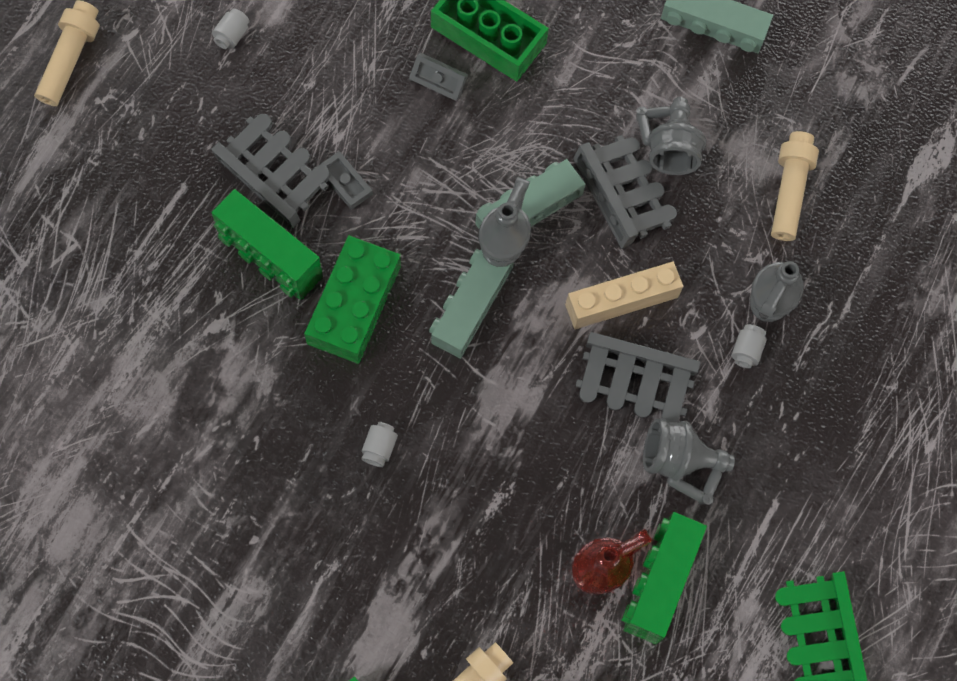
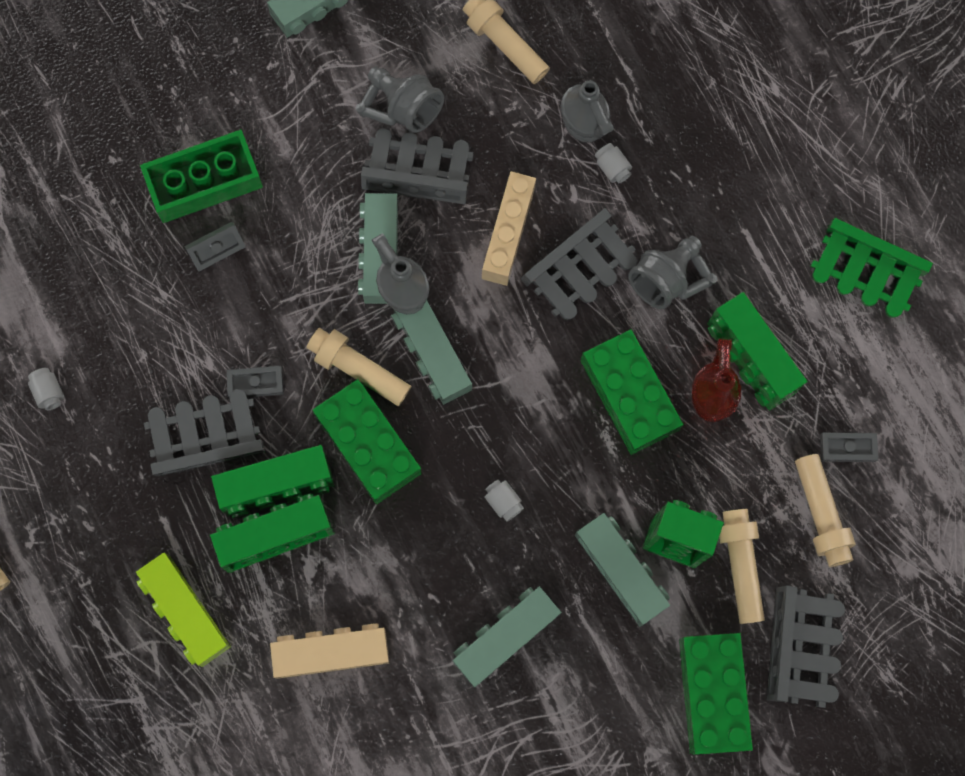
camera: 55 degrees left, 5 degrees up
none -> lime brick [136,552,231,667]
none -> green brick [210,494,334,573]
none -> tan brick [270,624,389,679]
none -> tan piece [306,328,412,407]
none -> sand green brick [452,586,562,688]
none -> sand green brick [575,513,670,627]
none -> green brick [580,329,683,455]
none -> green brick [642,500,724,568]

